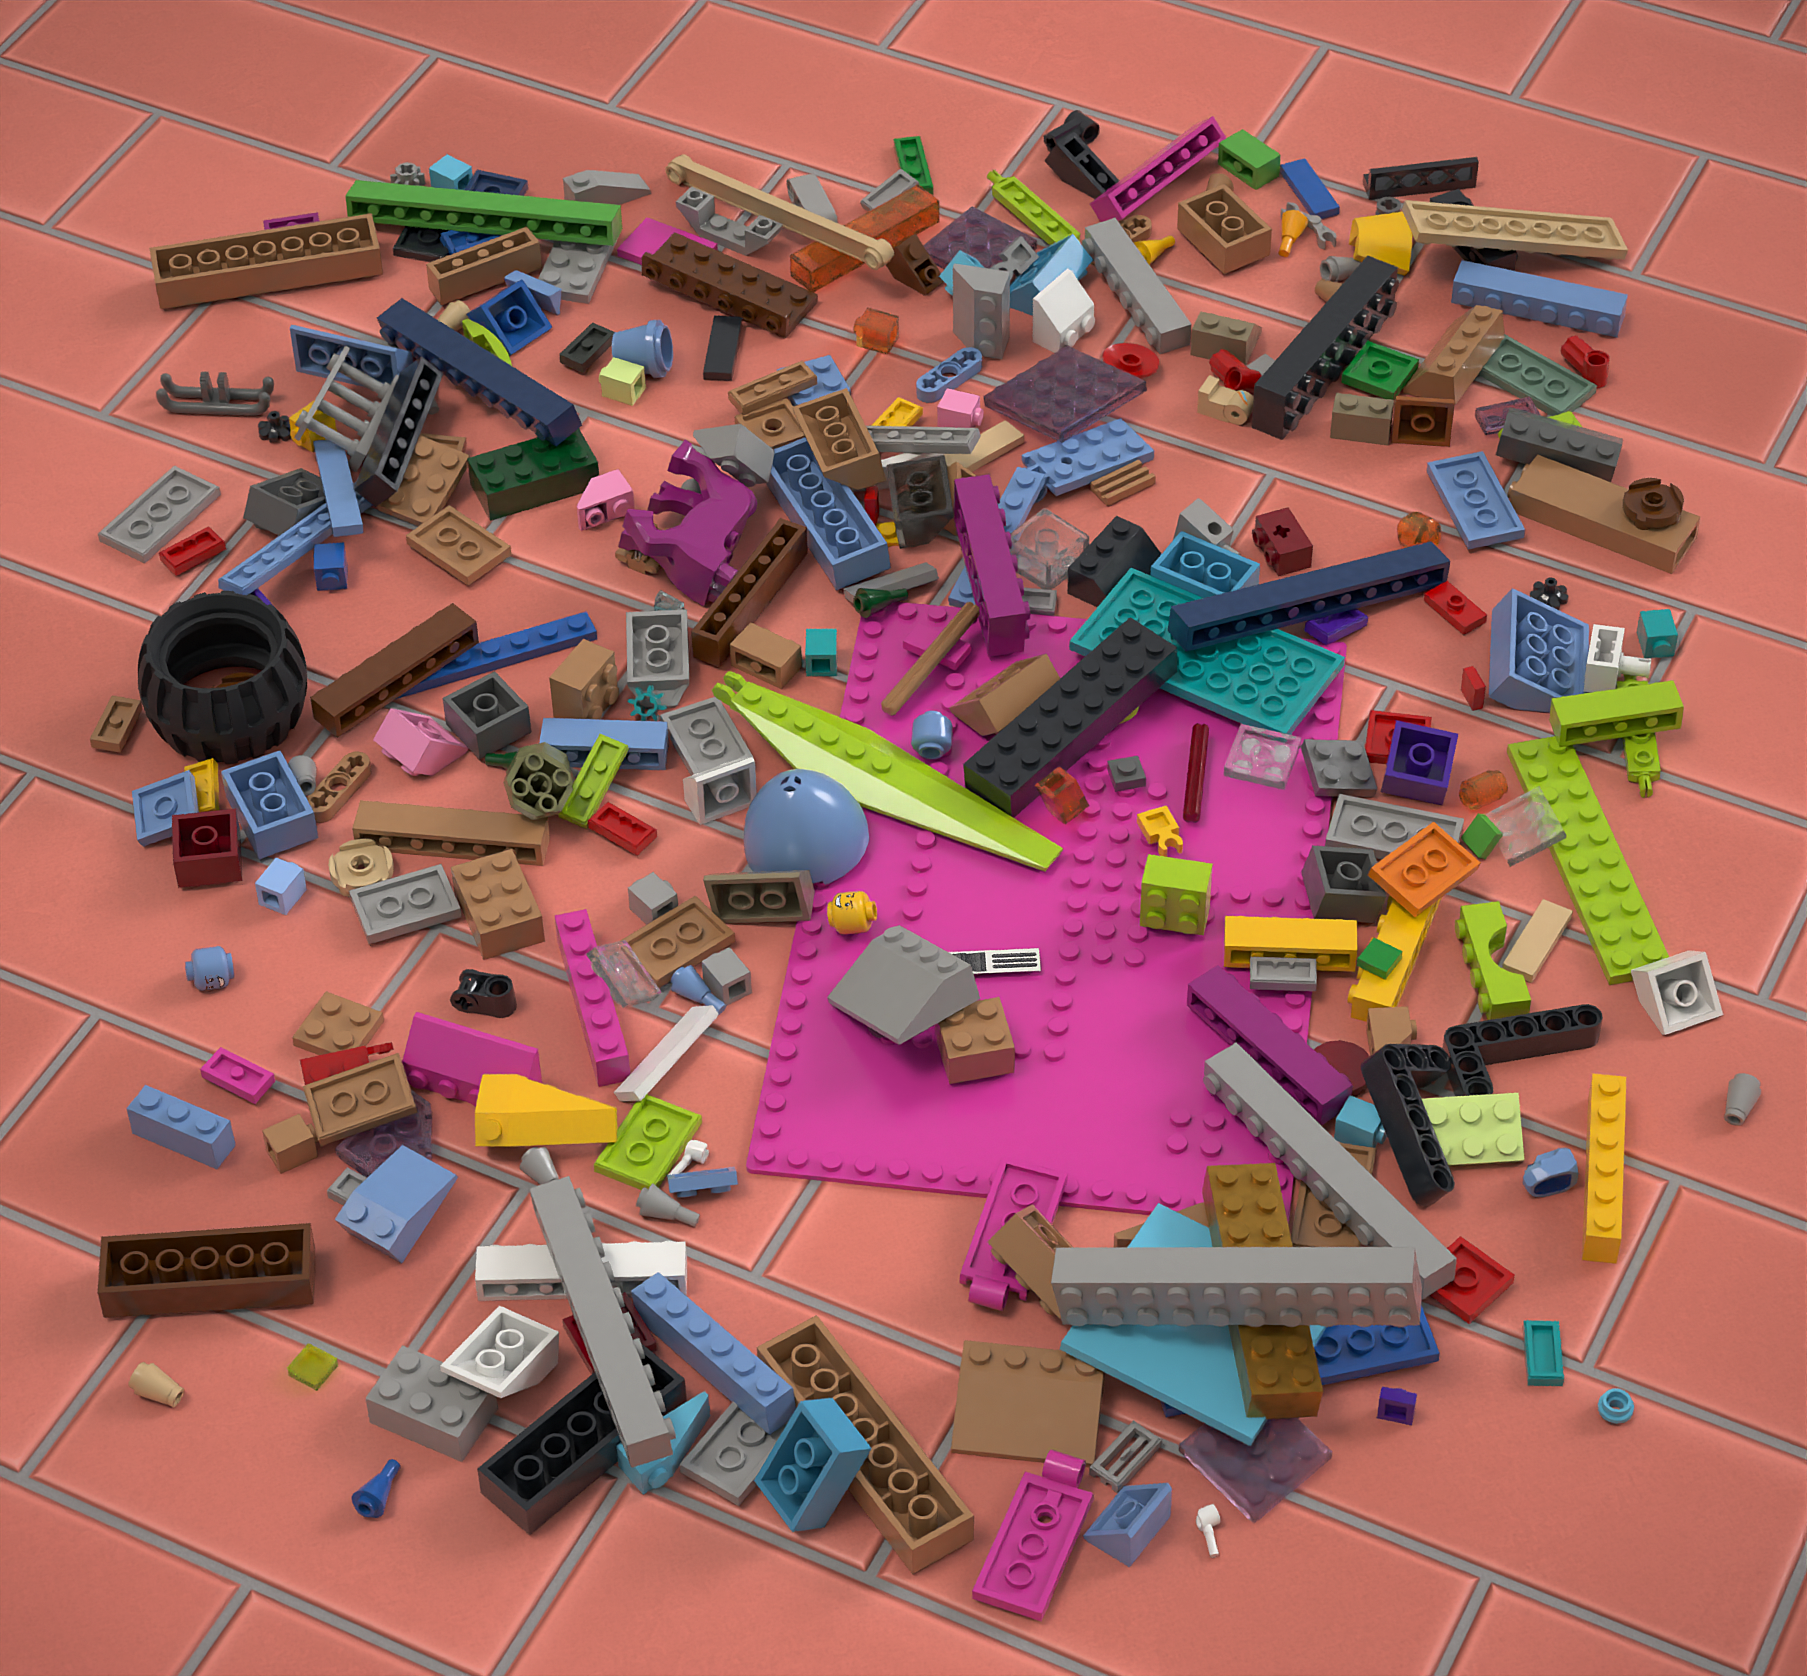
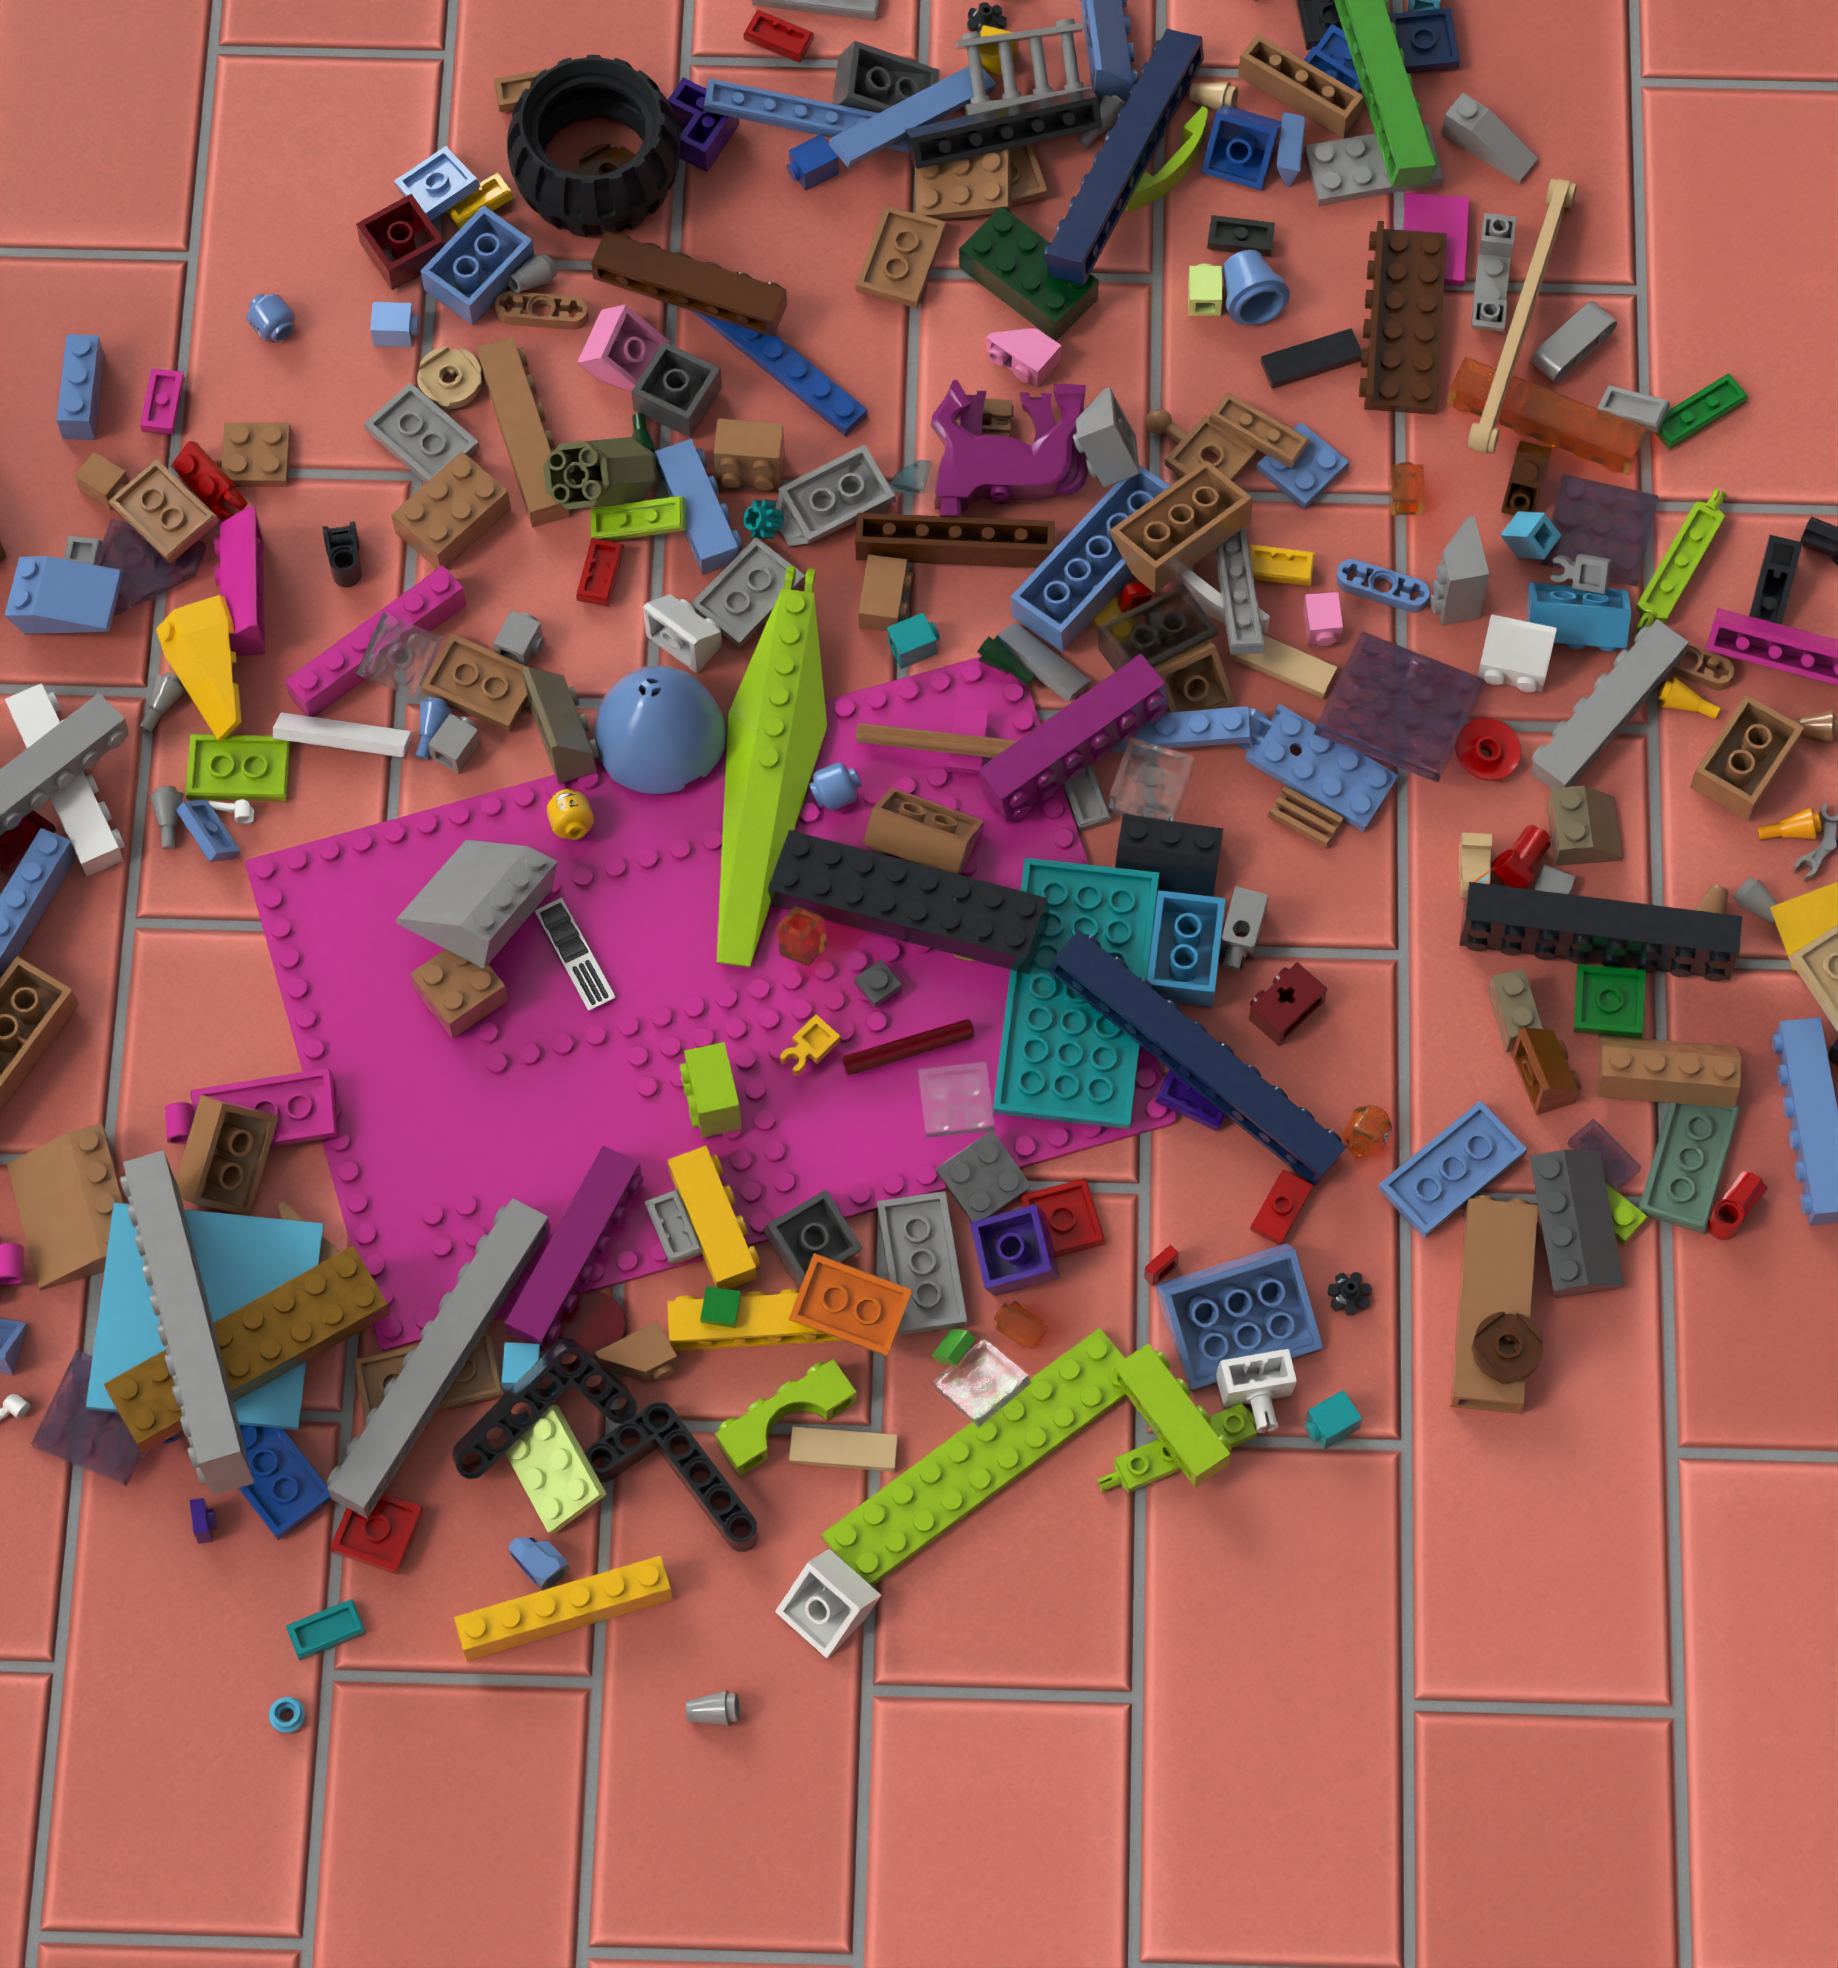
camera: 65 degrees right, 20 degrees up
light grey tile [1089,1420,1162,1493] -> none

